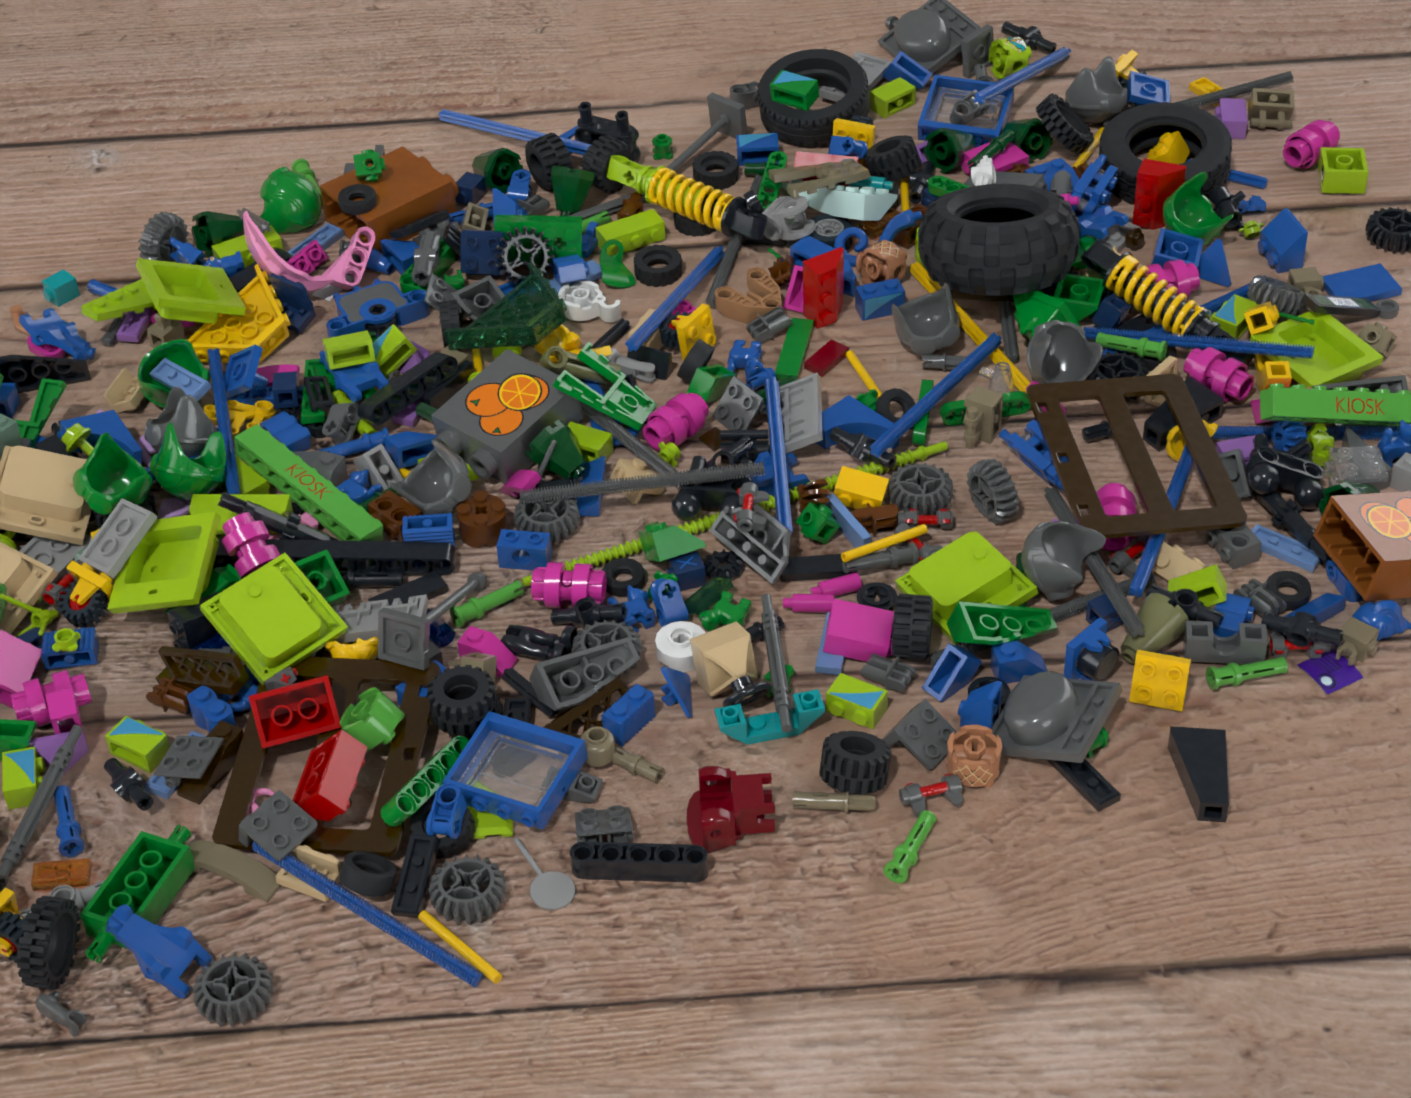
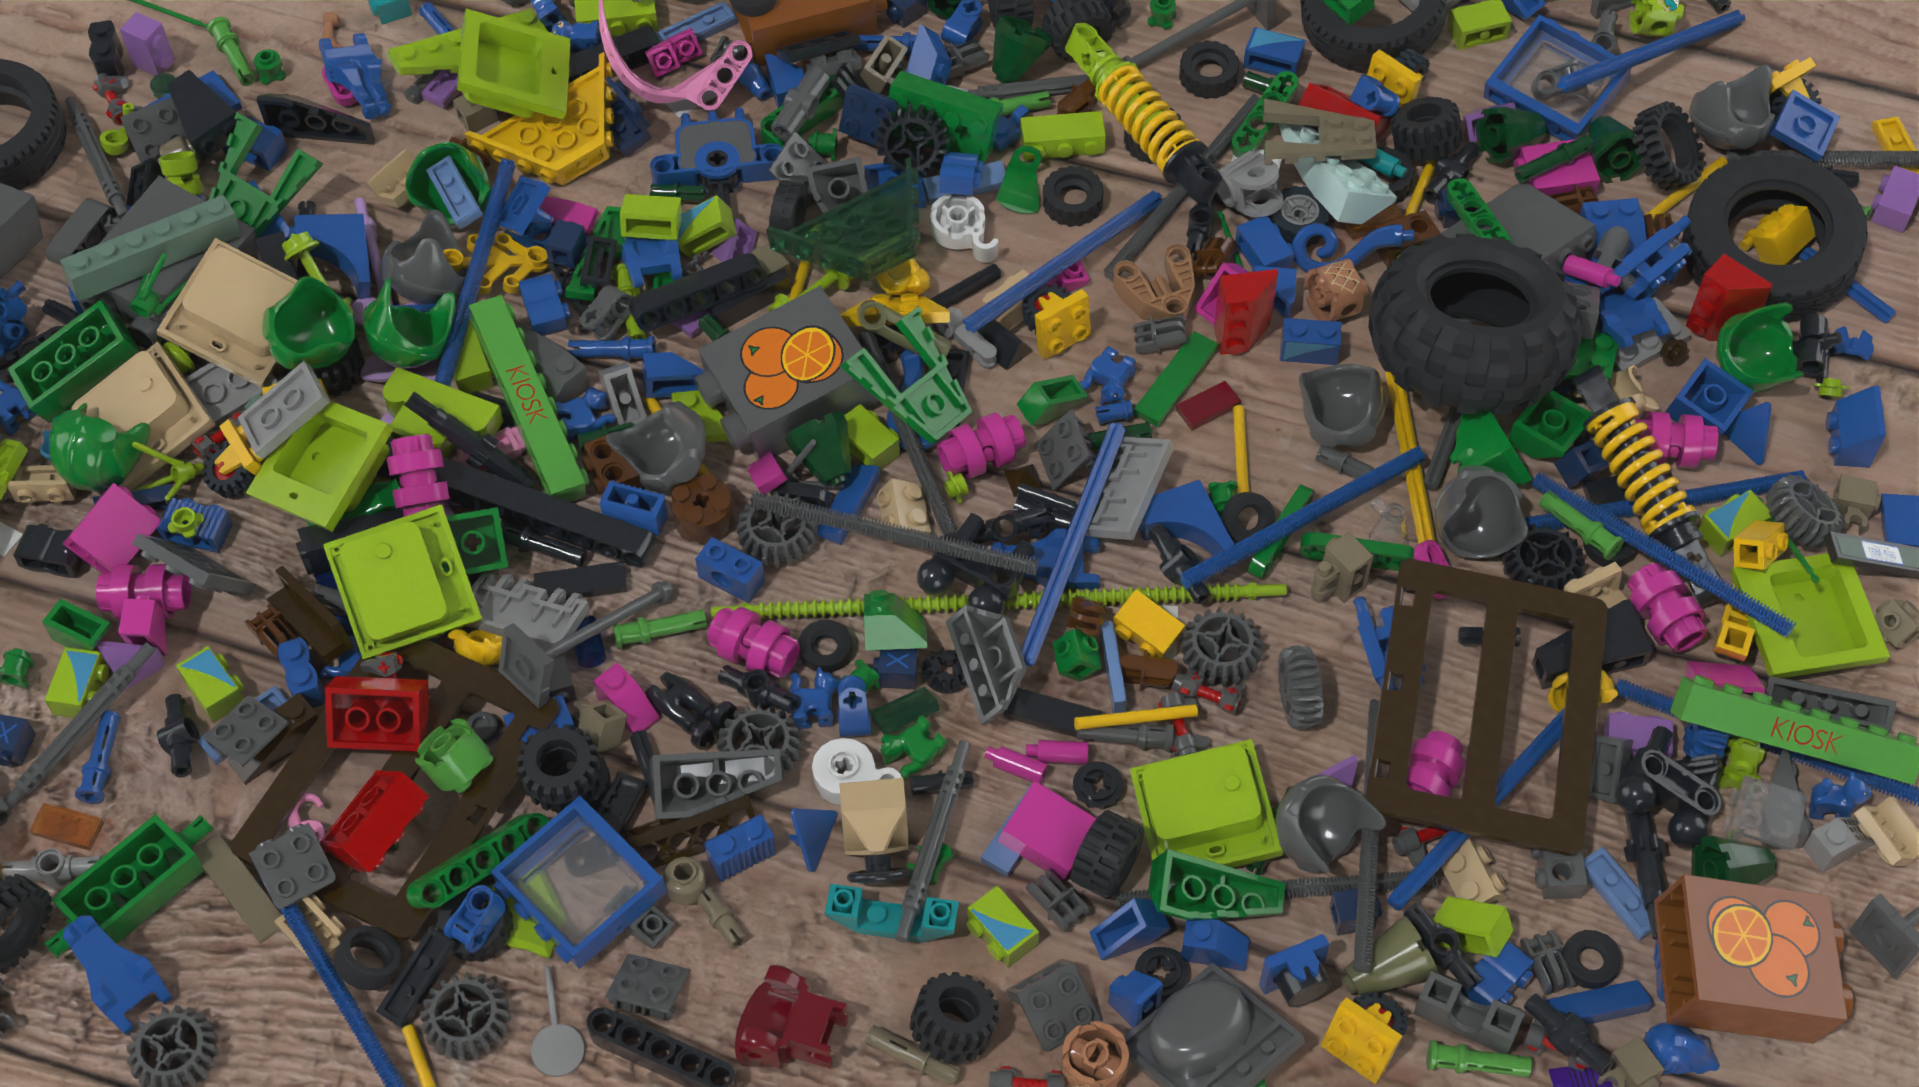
camera: 20 degrees right, 15 degrees up
black tyre [677,339,715,384] -> none
dark grey piece [734,482,769,532] -> none
black beam [743,190,764,213] -> none
white axle [971,155,996,186] -> none
none -> dark grey plate [132,533,256,596]
none -> black pin [1186,192,1217,261]

